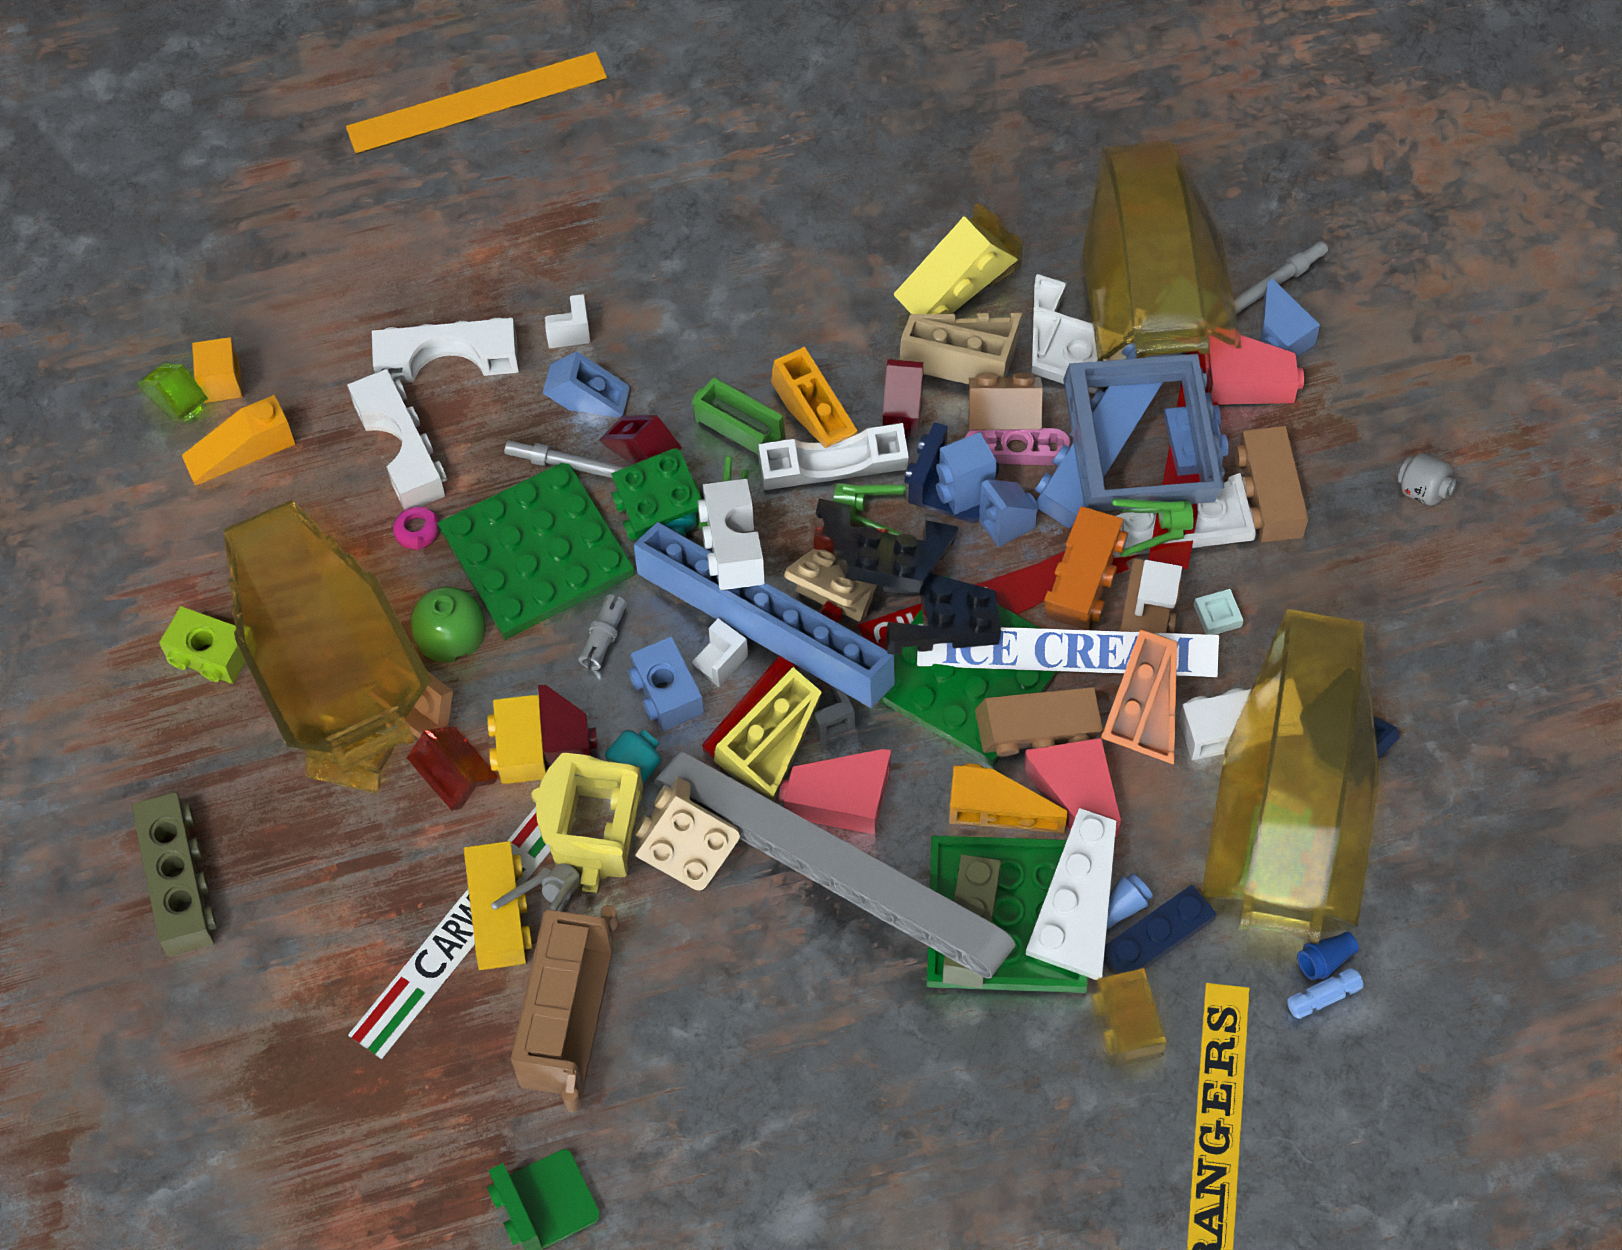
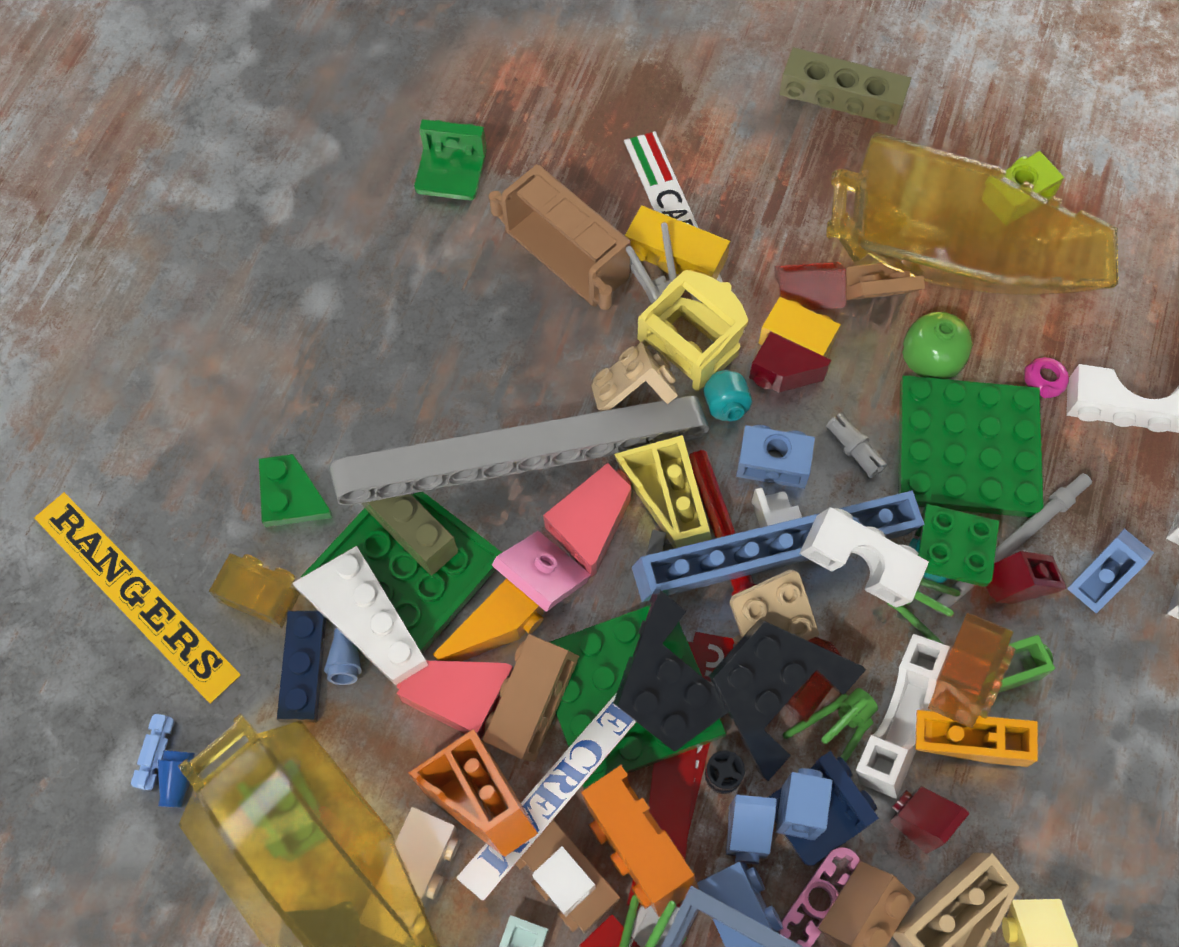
camera: 125 degrees right, 5 degrees up
none -> green wing [259,454,332,527]
none -> bright pink plate [492,531,591,612]
none -> black wheel [704,750,745,794]
none -> clear orange brick [928,612,1016,729]

